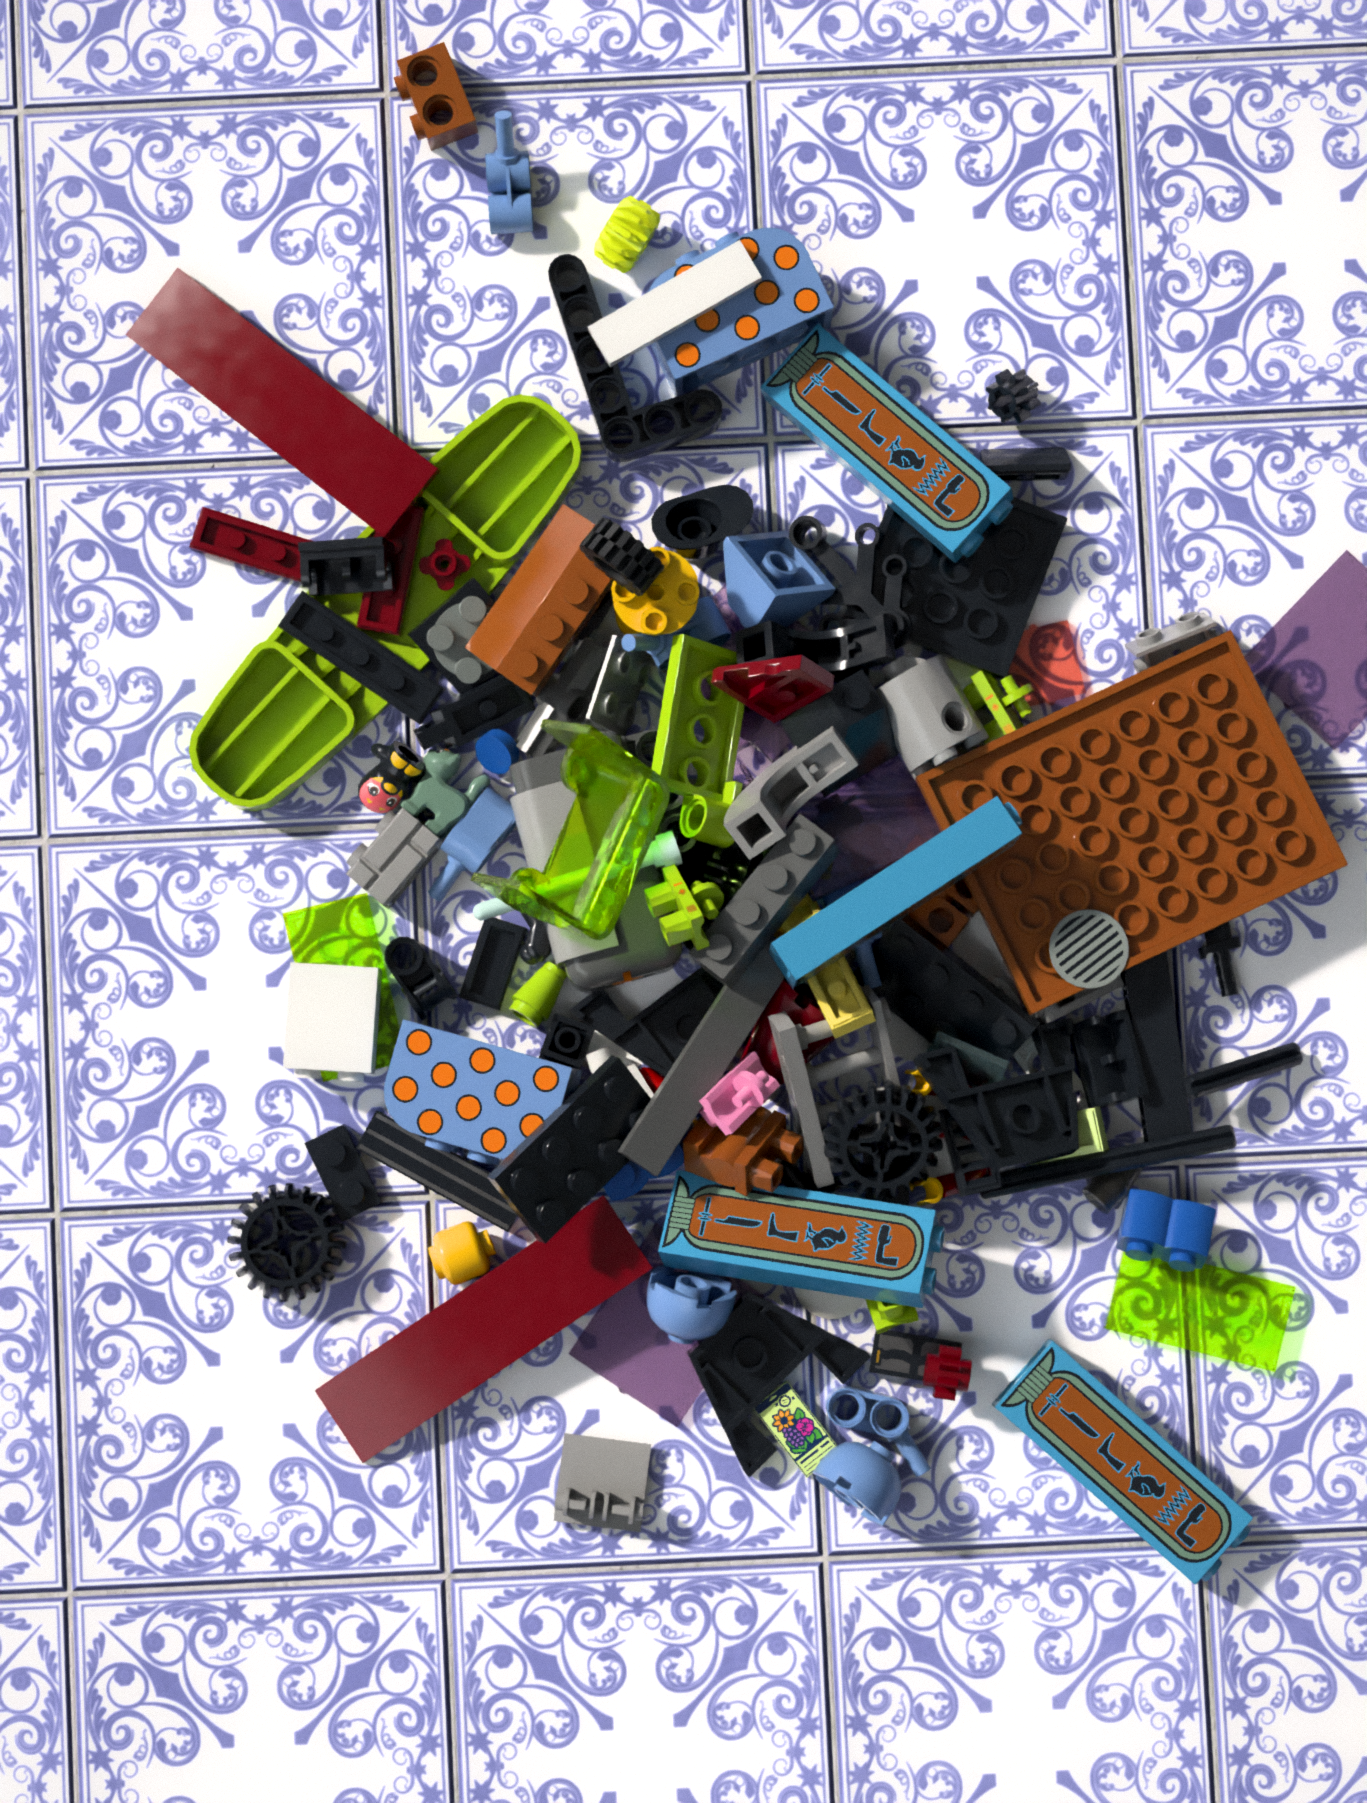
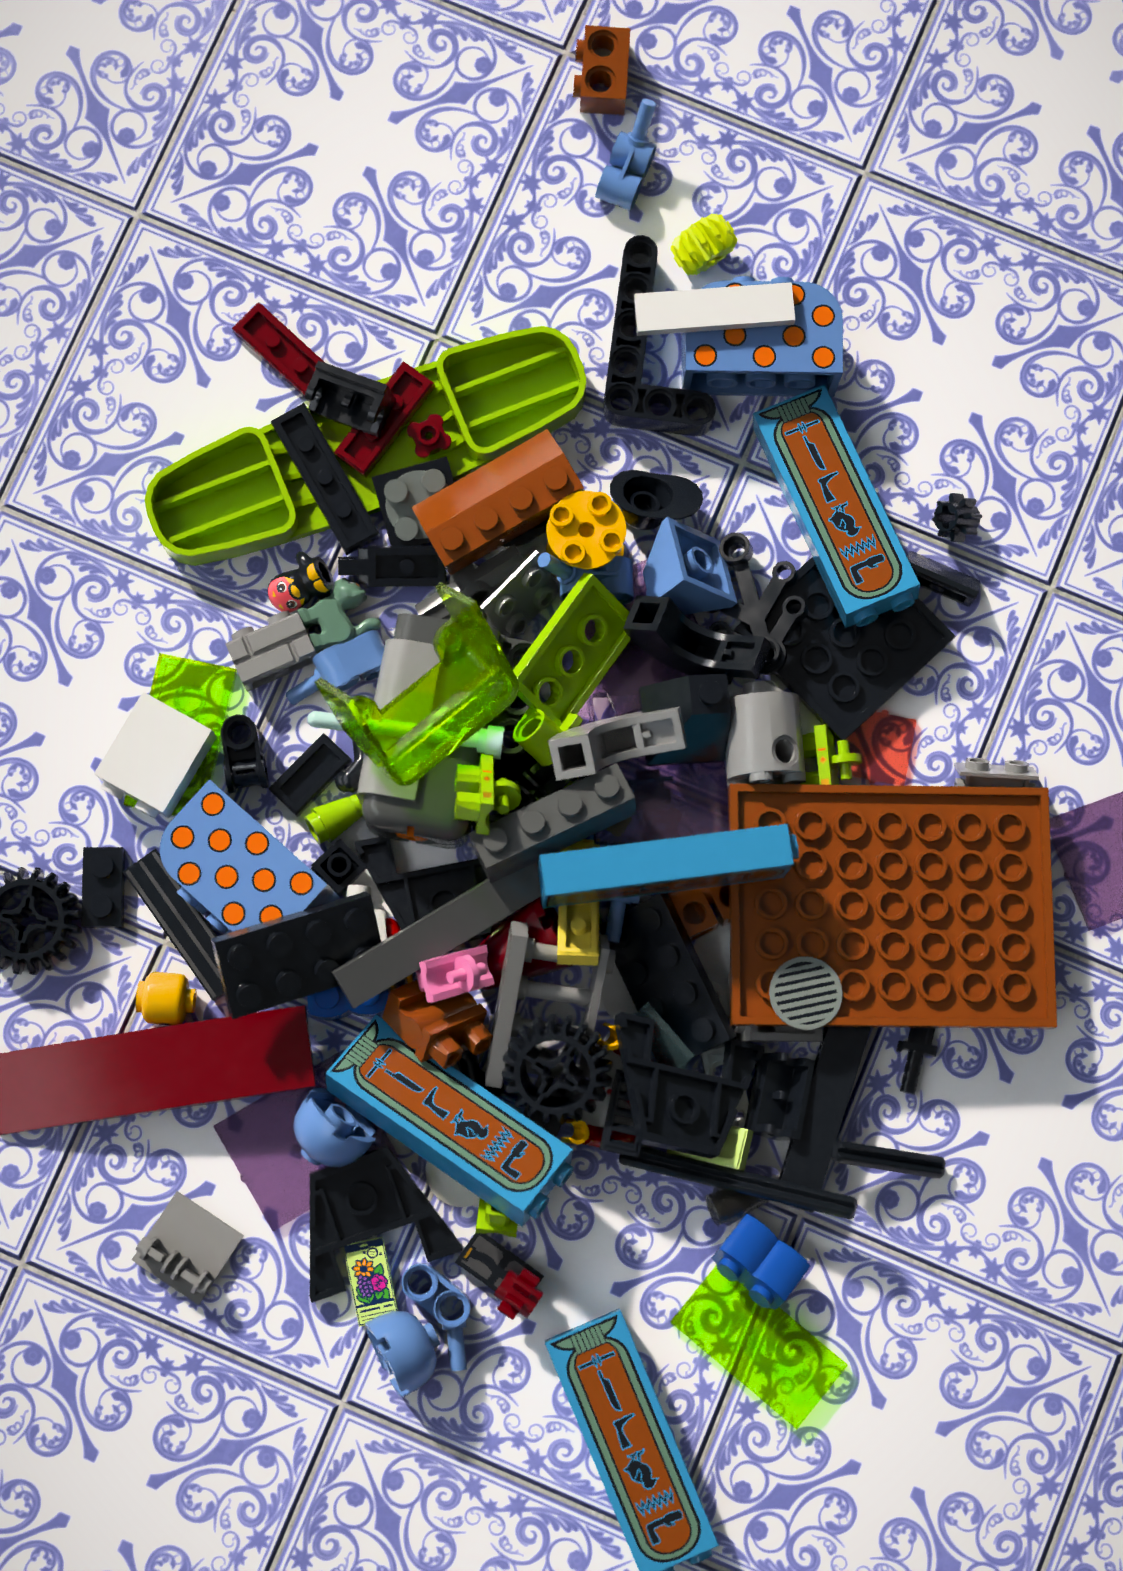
camera: 20 degrees right, 5 degrees down
dark red slope [125,267,440,539] -> none
blue tile [475,729,520,774] -> none
black tyre [579,517,664,596] -> none
dark red wing [711,655,835,723] -> none

